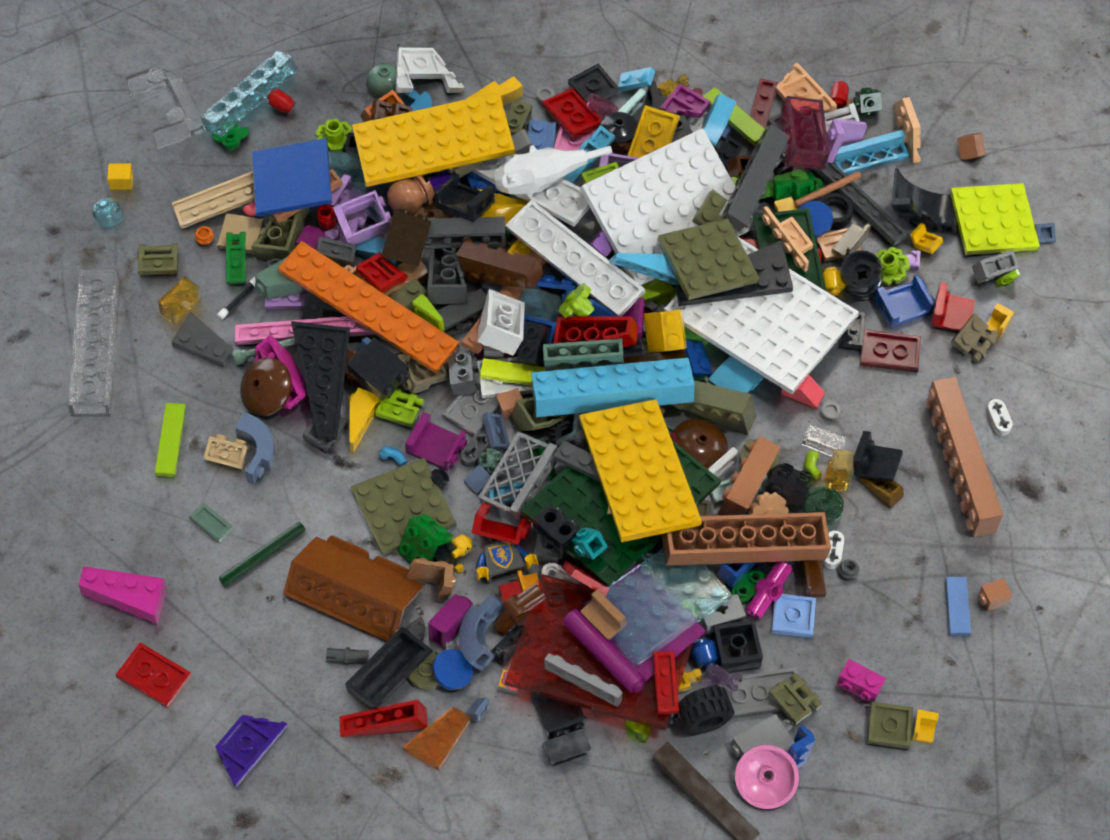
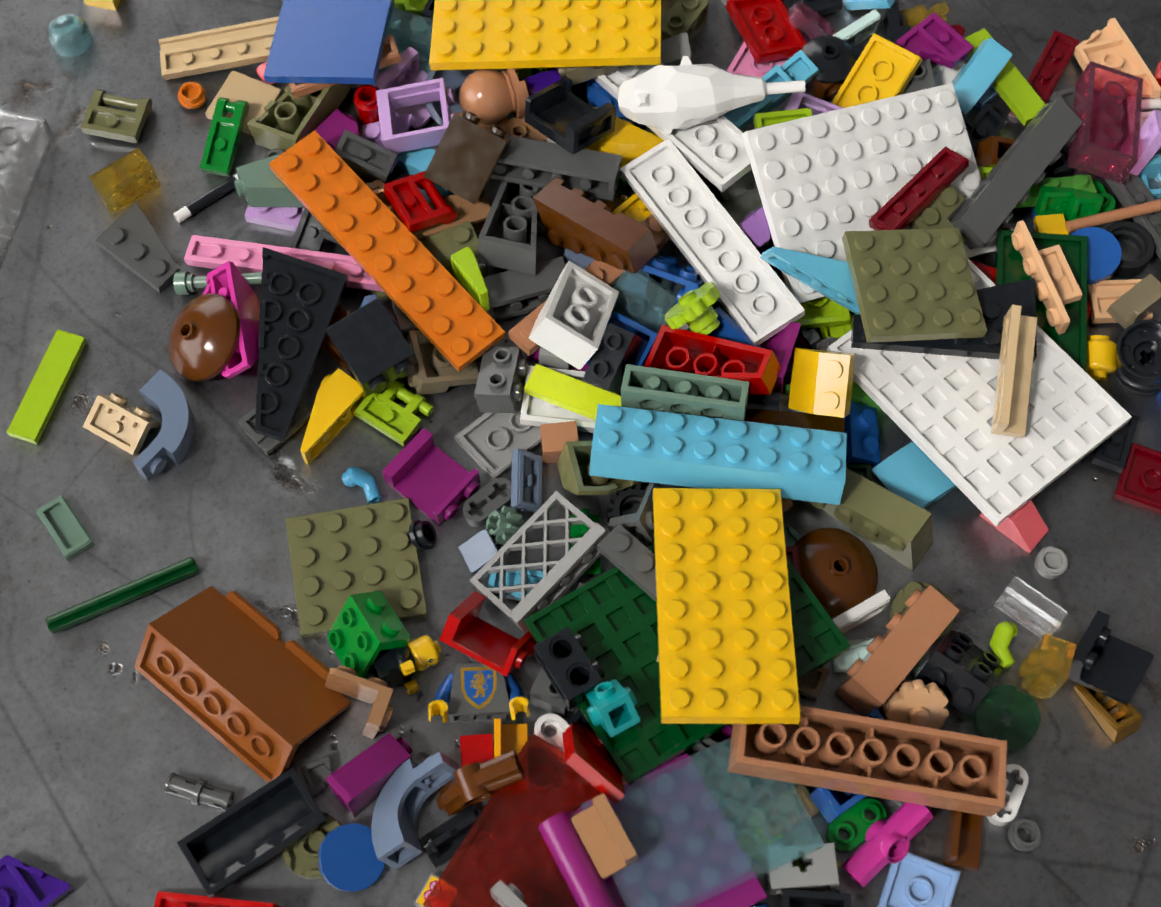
camera: 15 degrees right, 5 degrees up
medium blue plate [528,120,556,150] -> none
none -> dark red tile [869,146,969,230]
none -> tan fence [991,305,1037,438]

